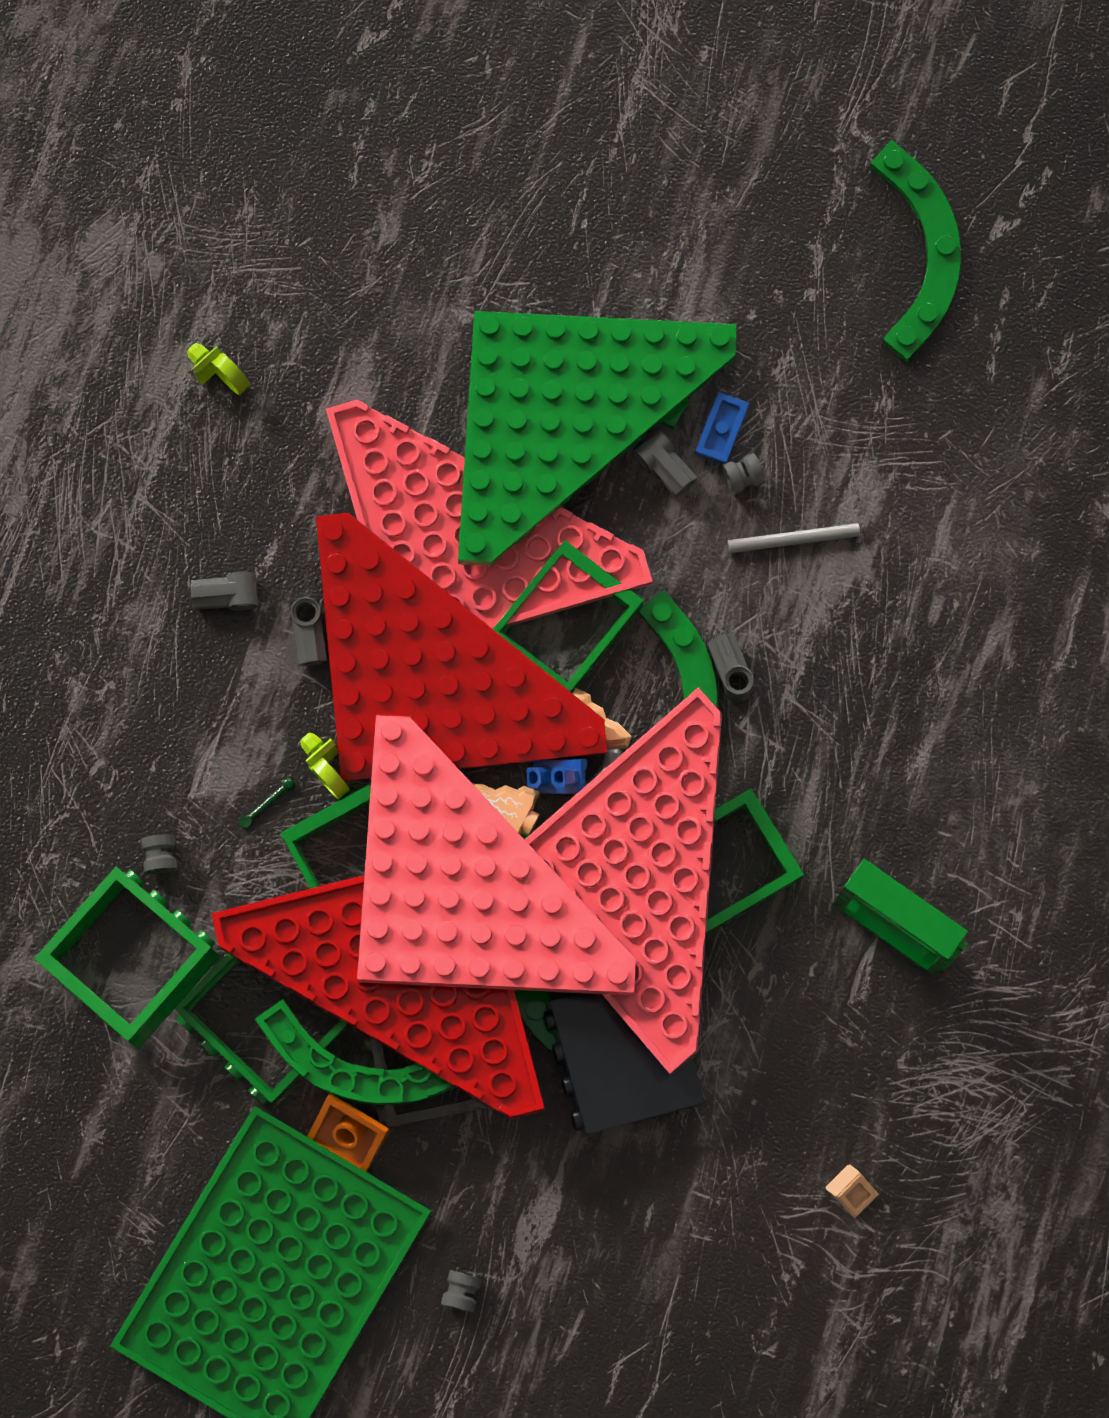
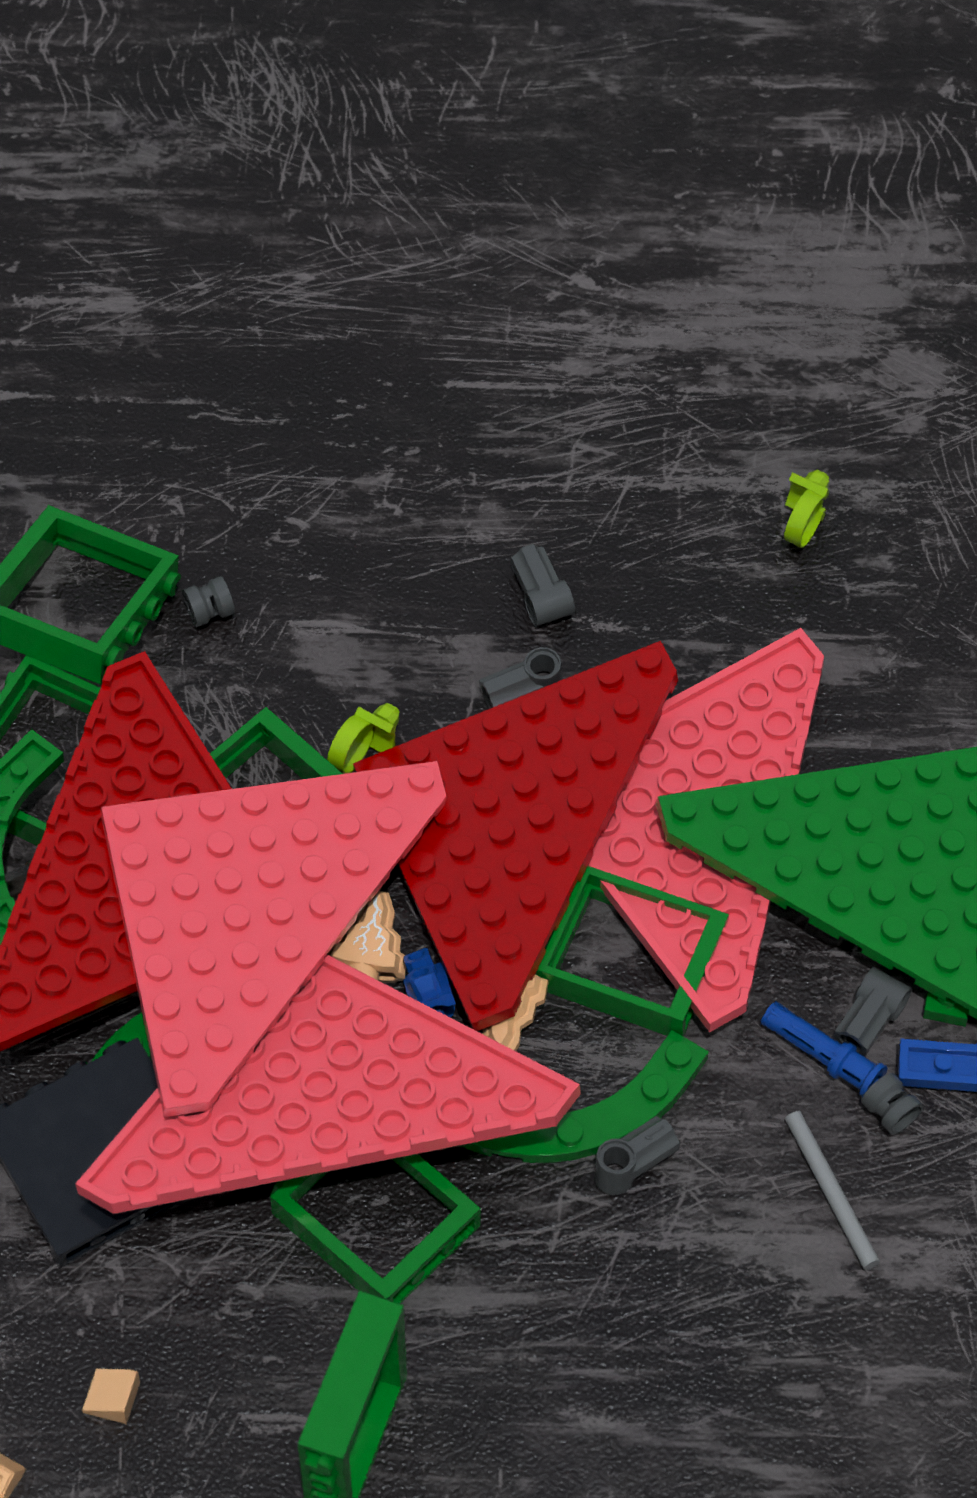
camera: 75 degrees right, 20 degrees down
dark green hinge [239,778,295,829] -> none
none -> light nougat slope [82,1369,140,1424]
none -> blue pin [761,1001,888,1097]

